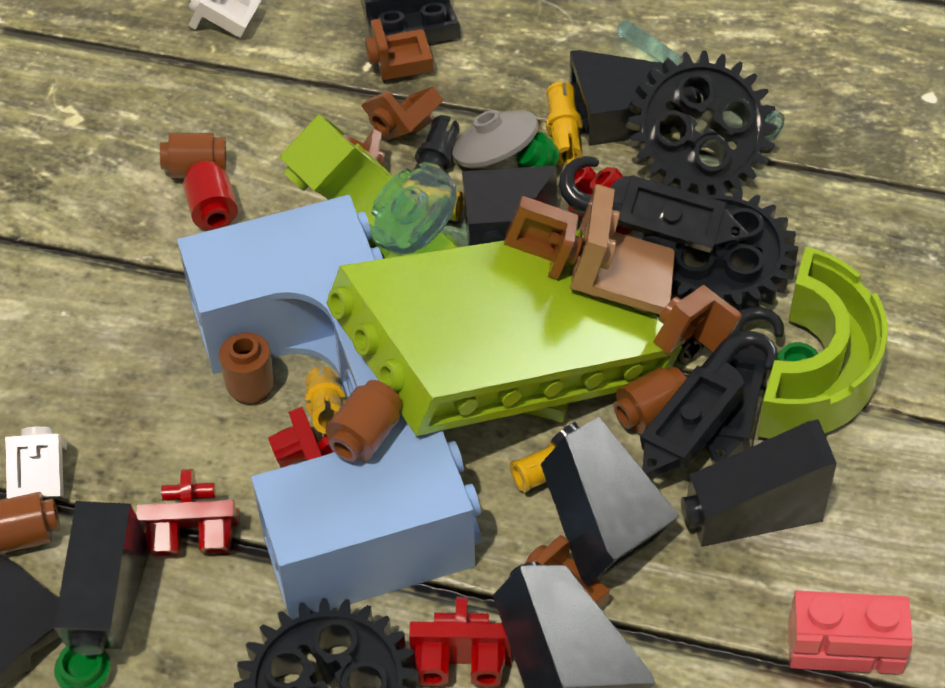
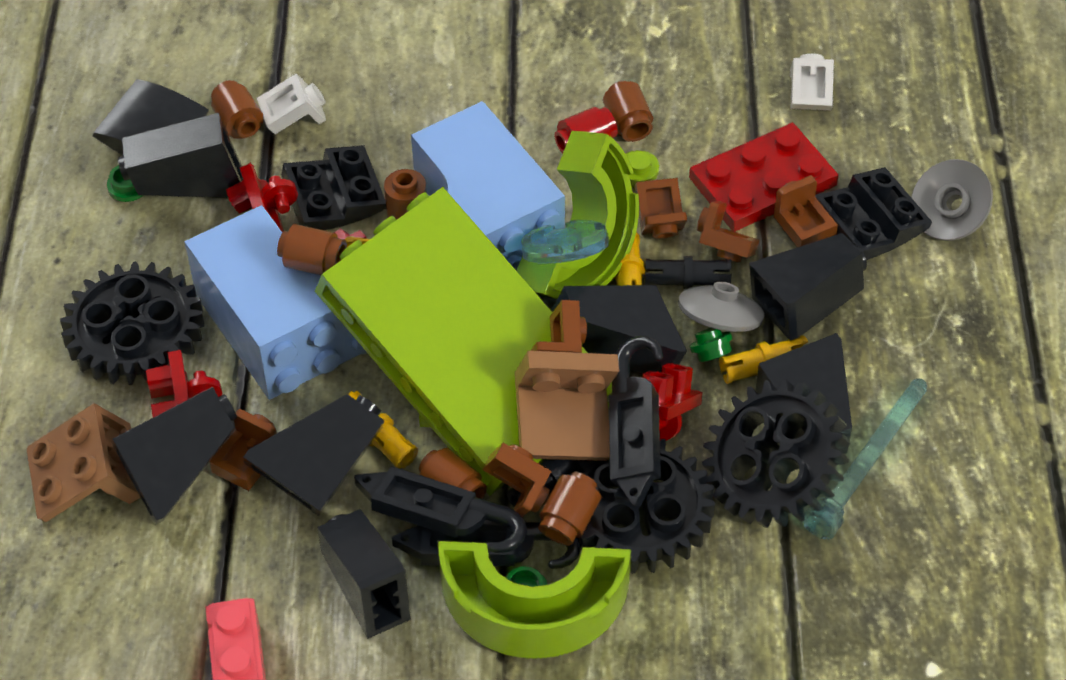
camera: 75 degrees right, 0 degrees up
none -> black slope [281,145,386,231]
none -> dark orange brick [538,472,602,546]
none -> lime plate [626,150,659,188]
none -> red plate [689,122,839,232]
none -> black slope [749,233,867,341]

